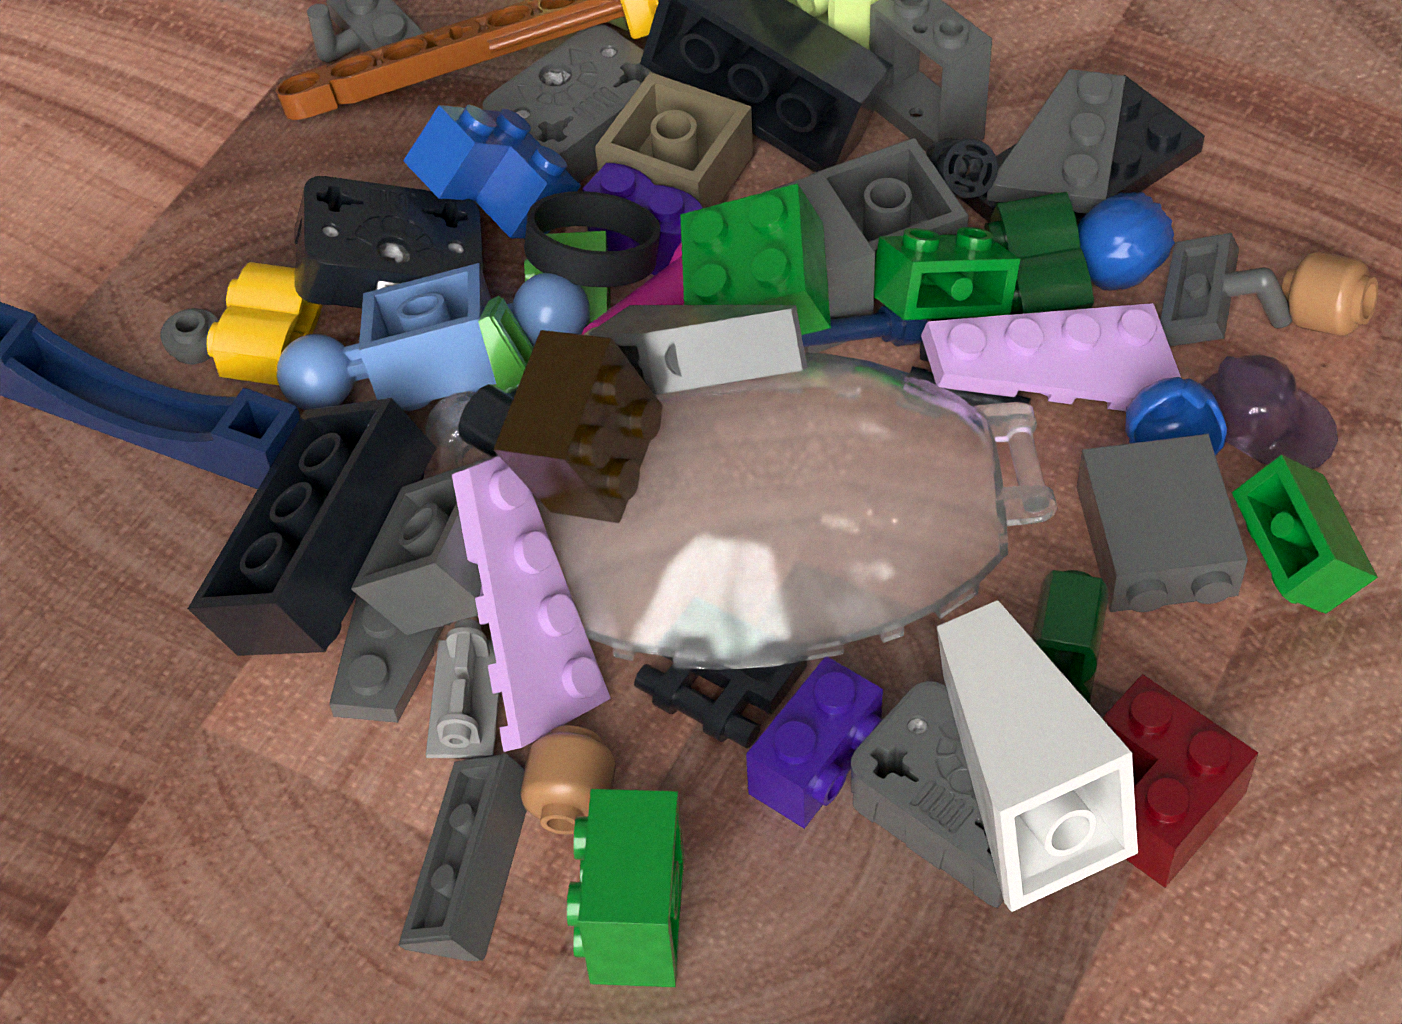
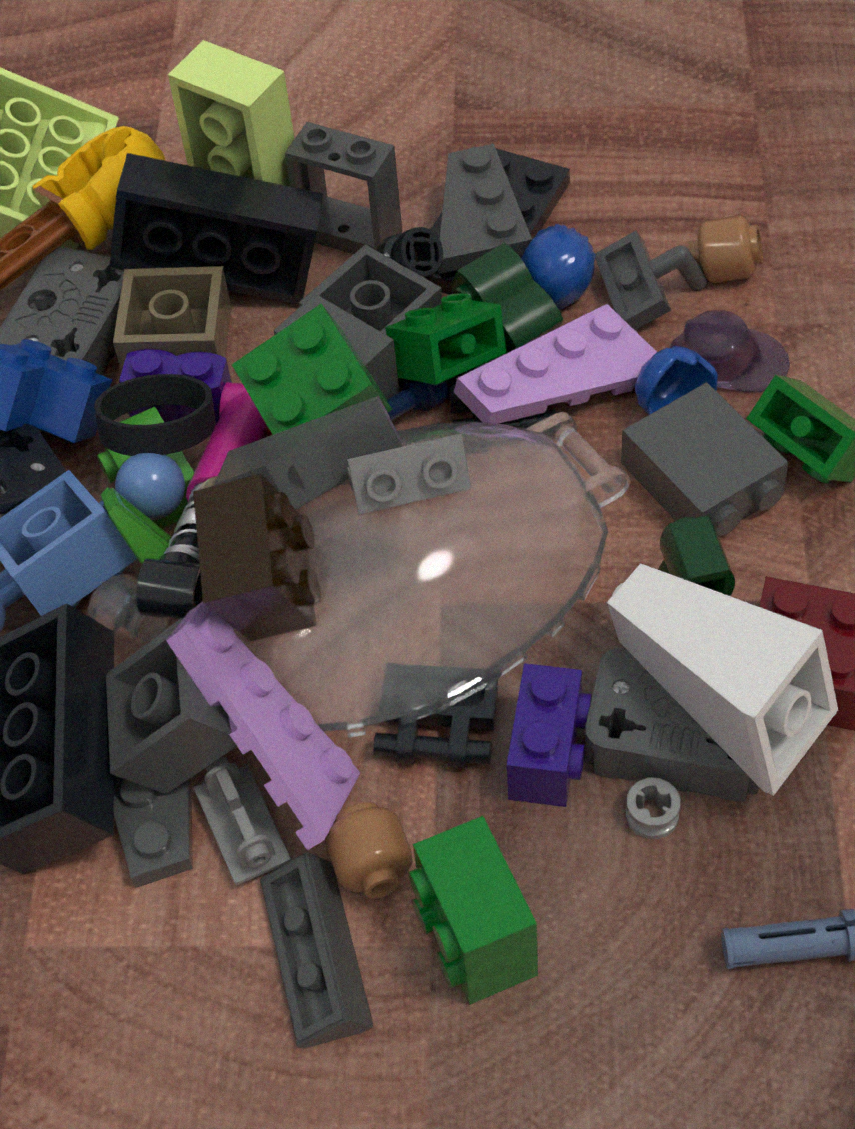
camera: 25 degrees left, 0 degrees up
none -> light grey hinge [347,433,472,515]
none -> light grey bush [626,778,680,839]

